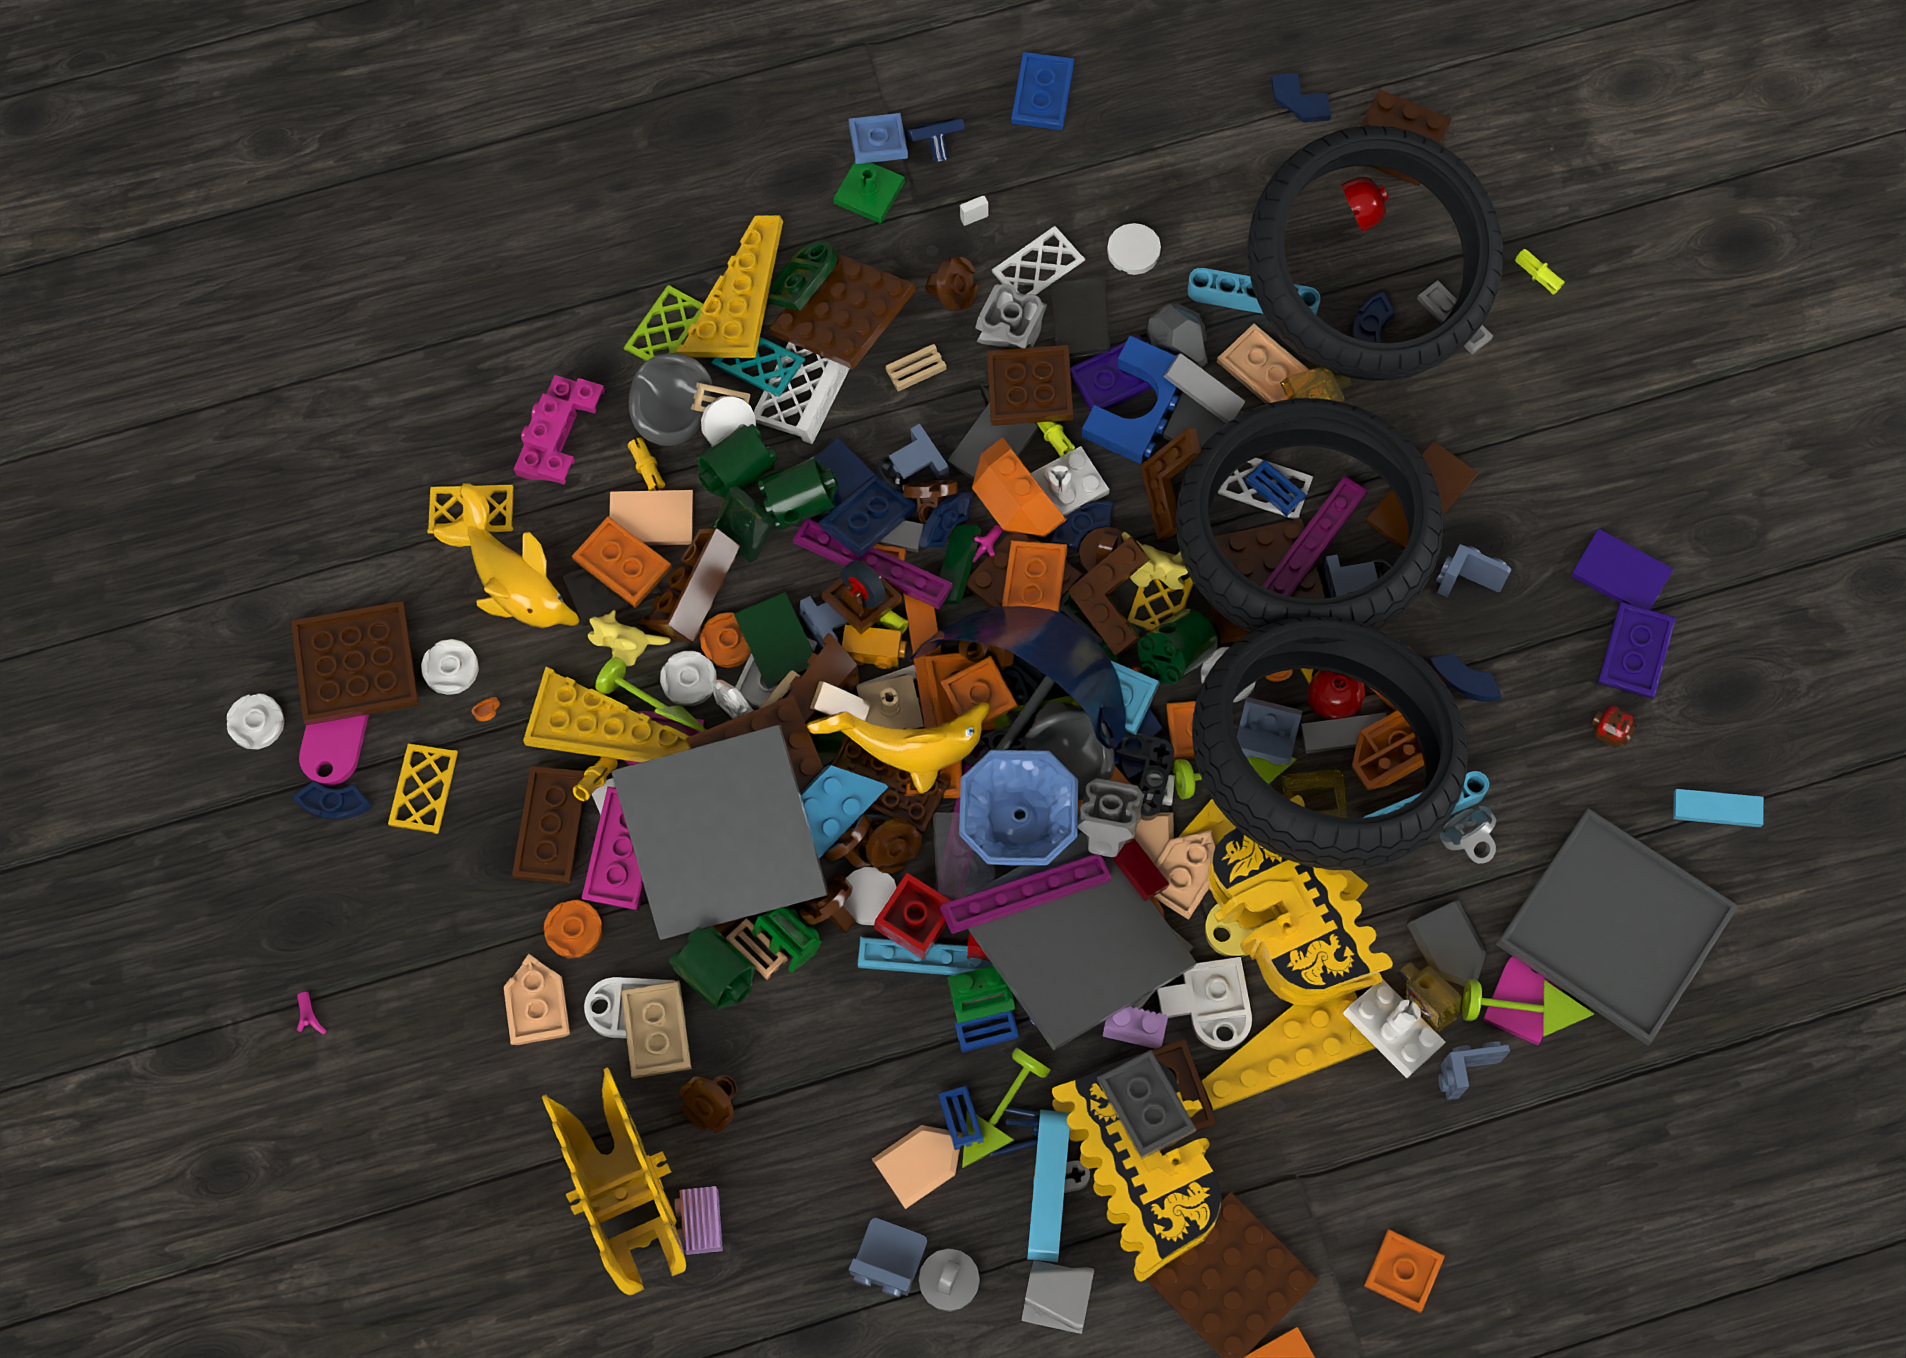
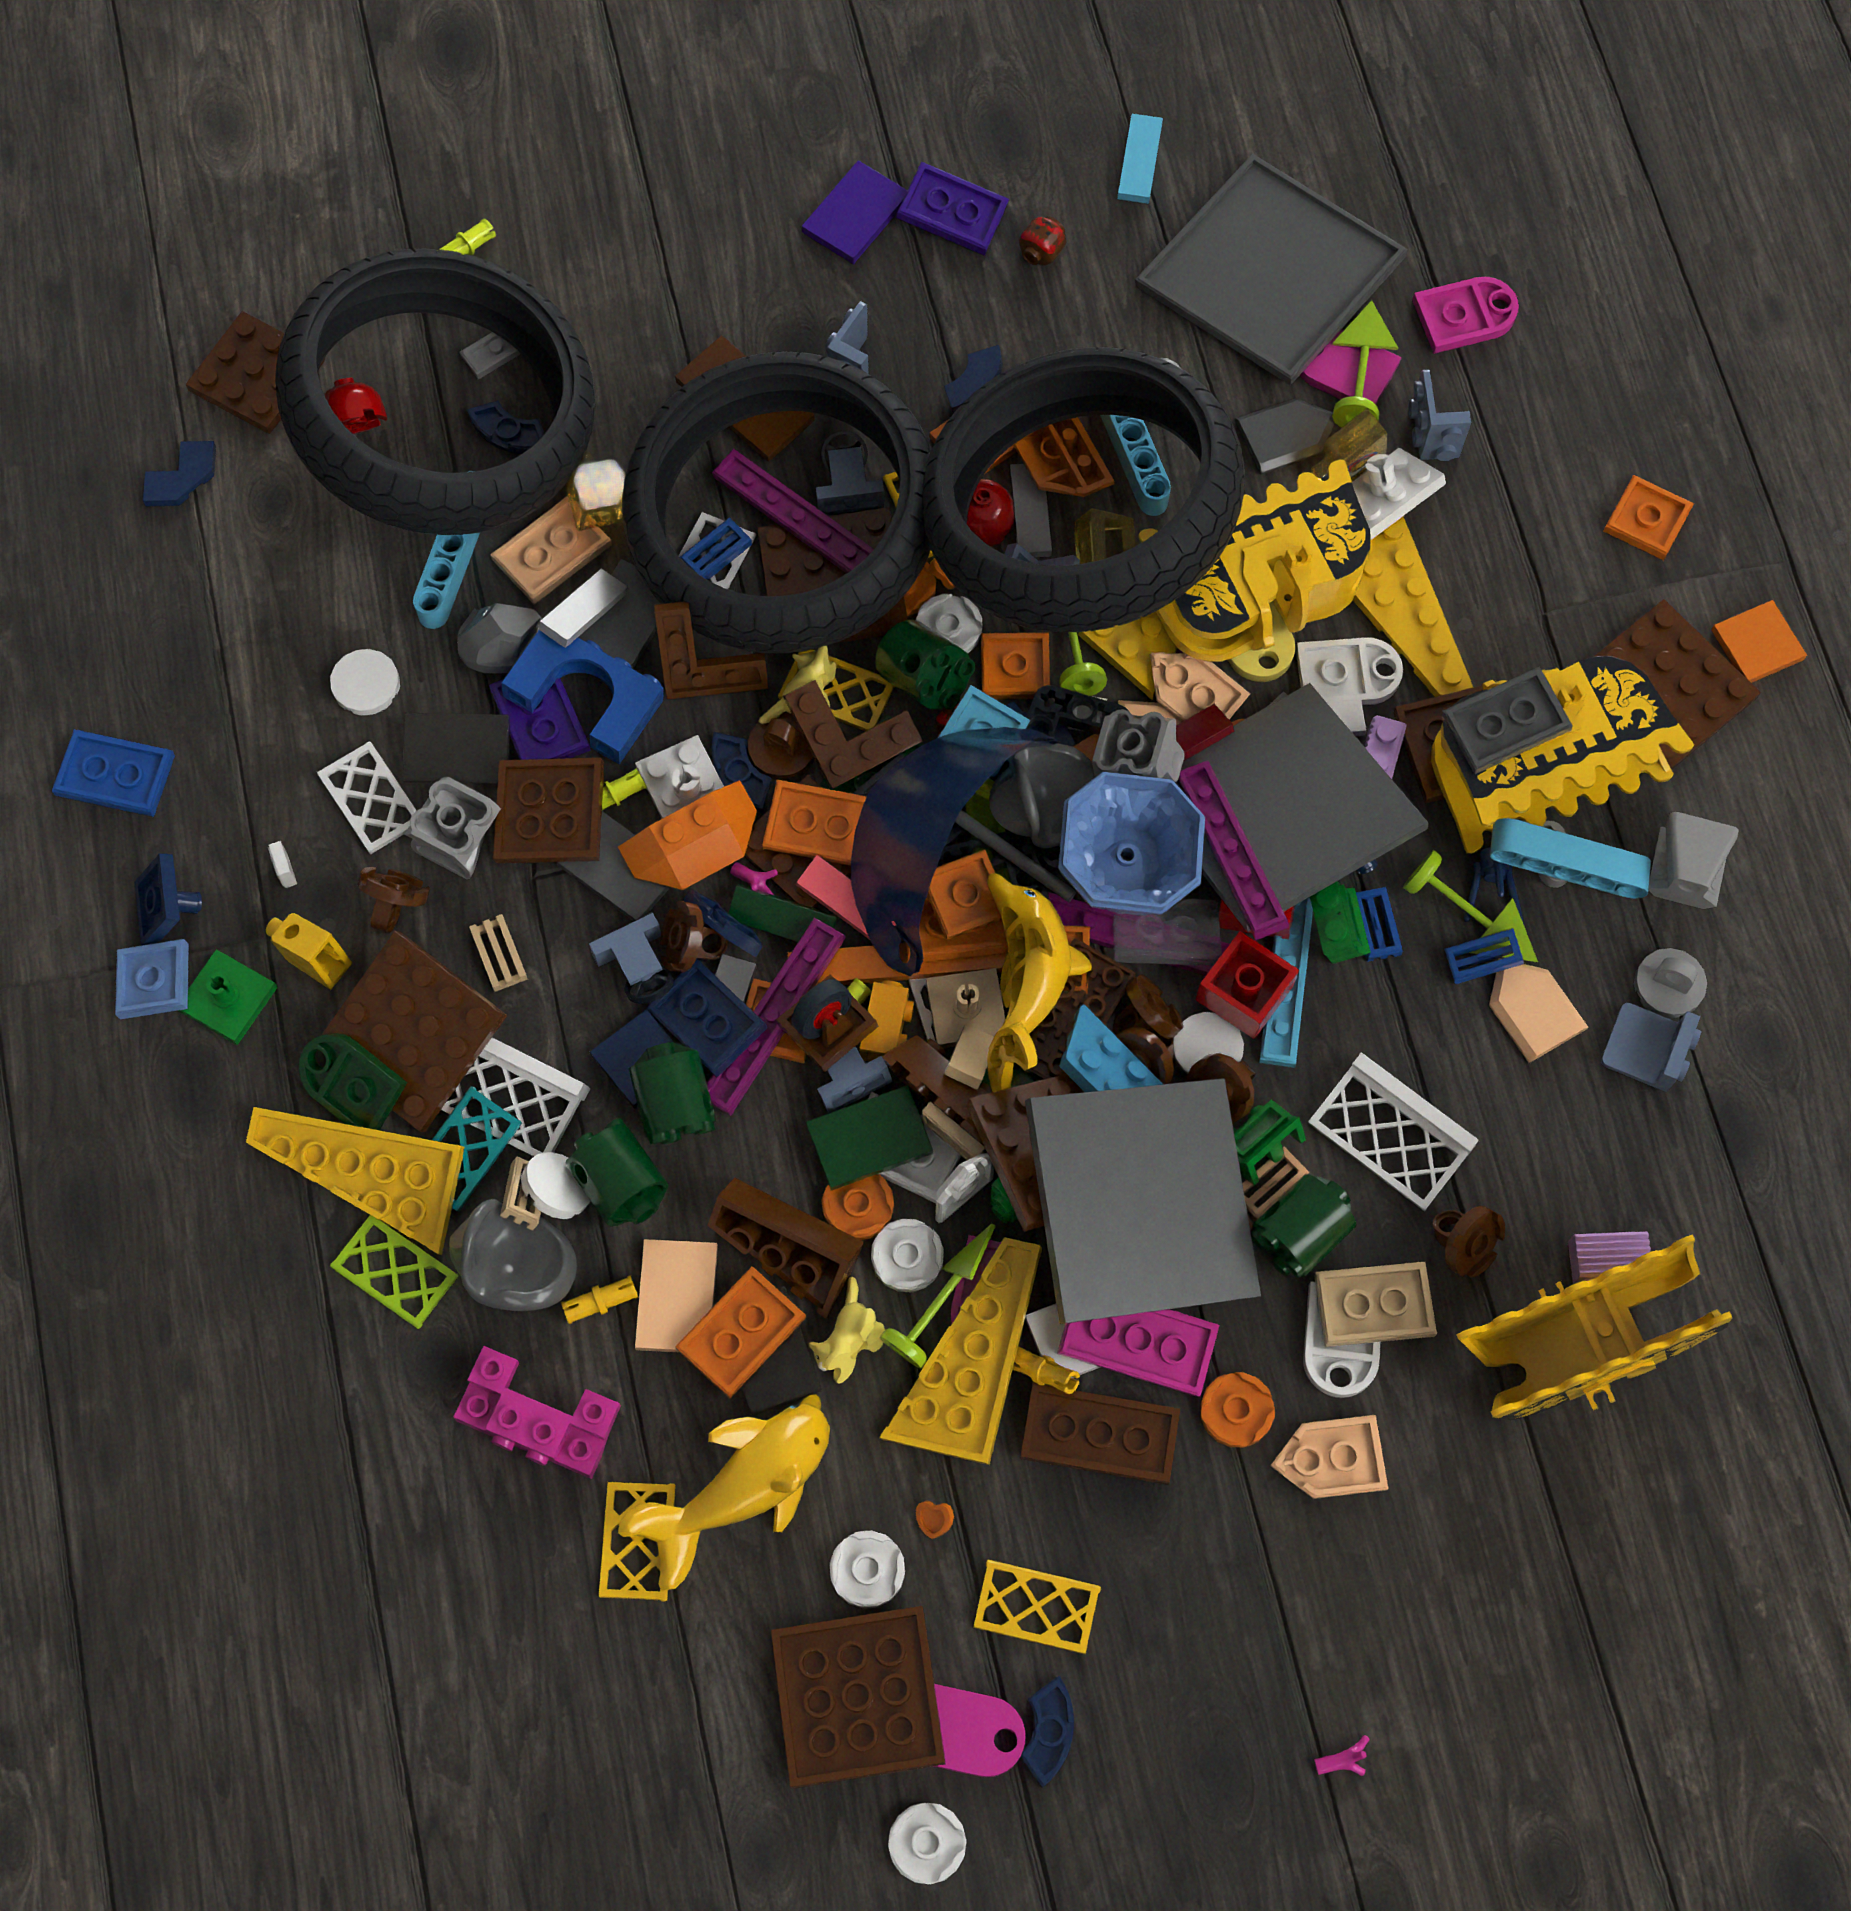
camera: 90 degrees left, 0 degrees up
clear green tile [711,485,776,563] -> none
none -> yellow torso [266,913,353,990]
none -> coral tile [795,855,896,940]
none -> white fence [1308,1052,1479,1211]
none -> dark pink tile [1412,277,1519,354]

